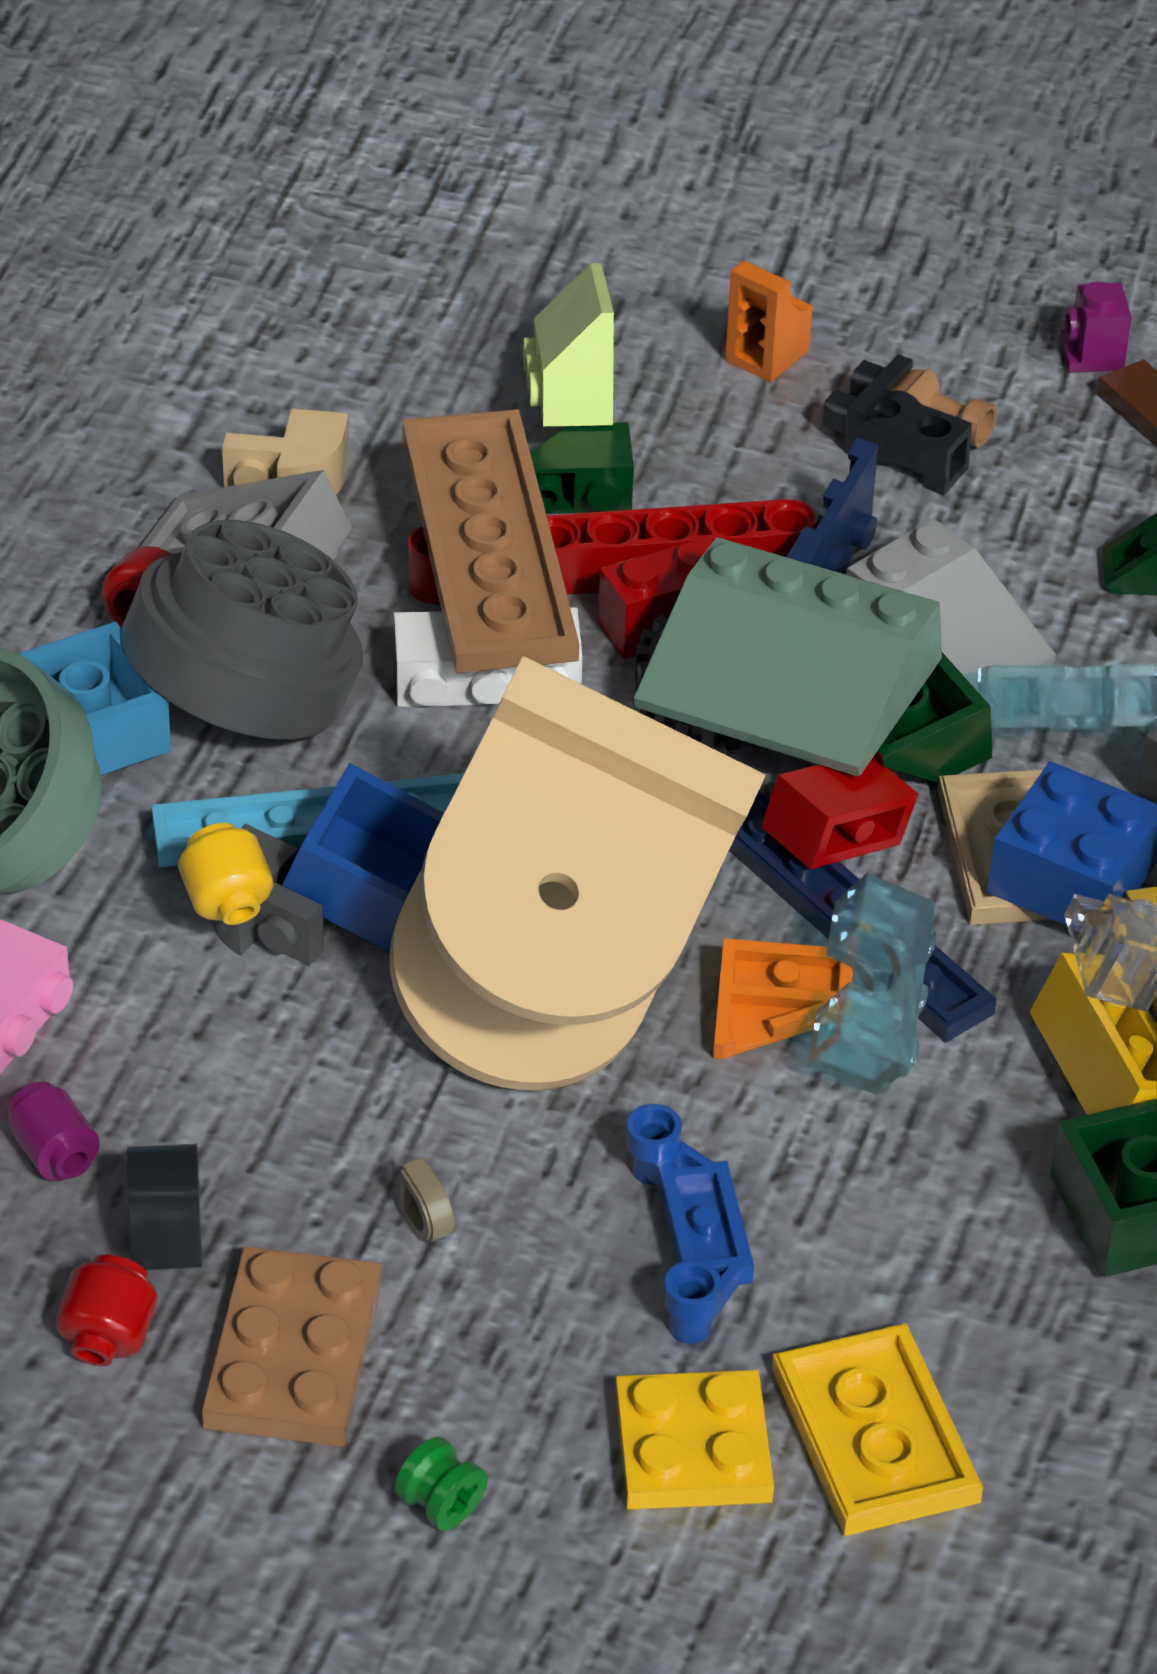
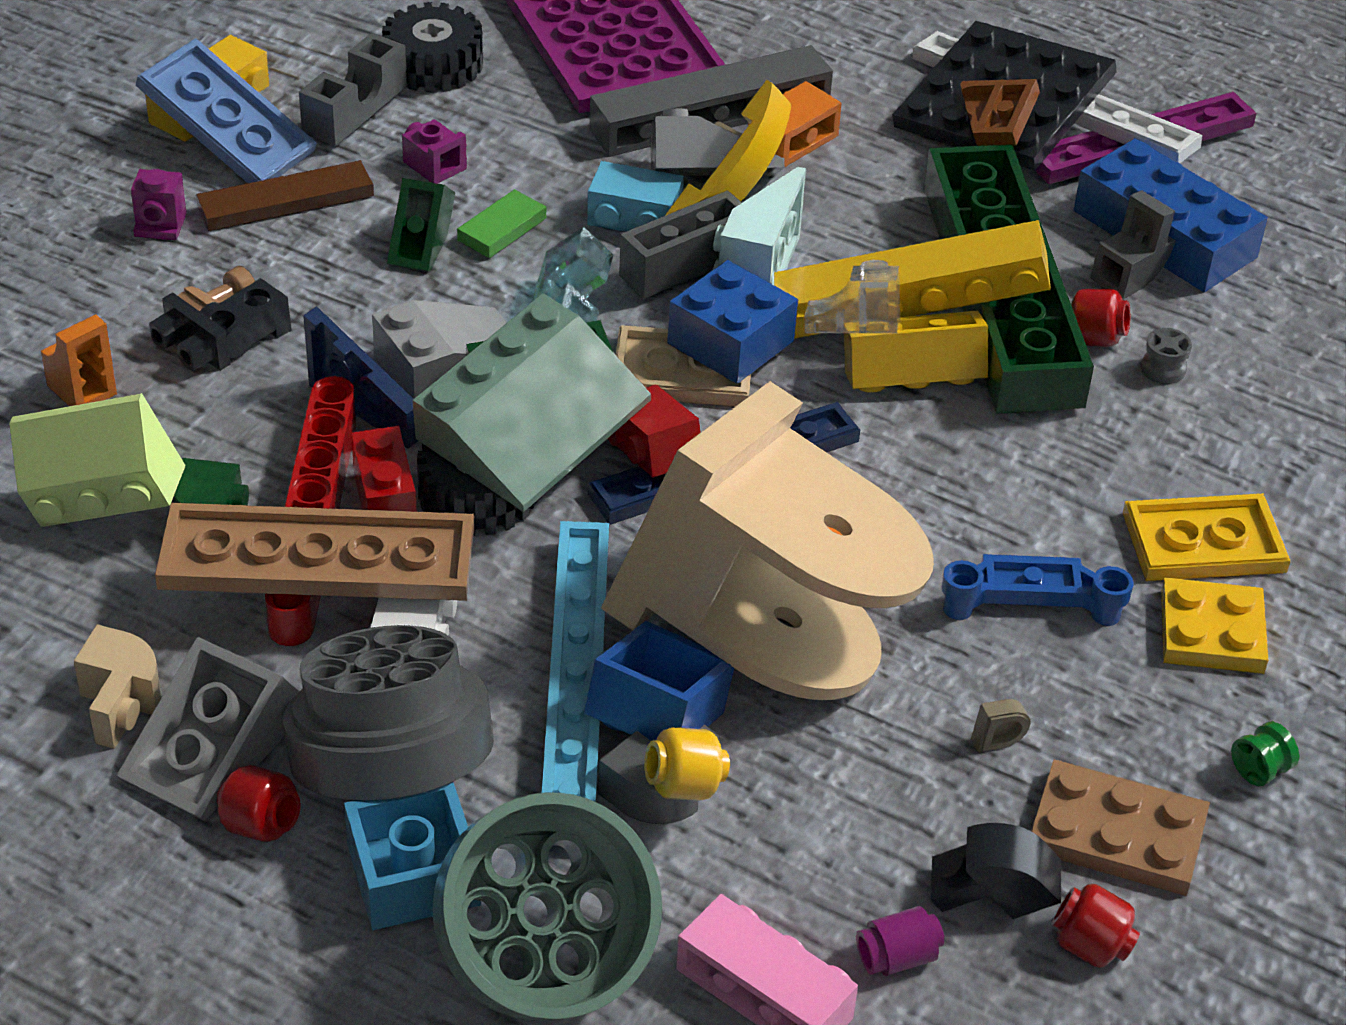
camera: 80 degrees left, 0 degrees up
clear light blue arch [807,873,936,1095] -> none

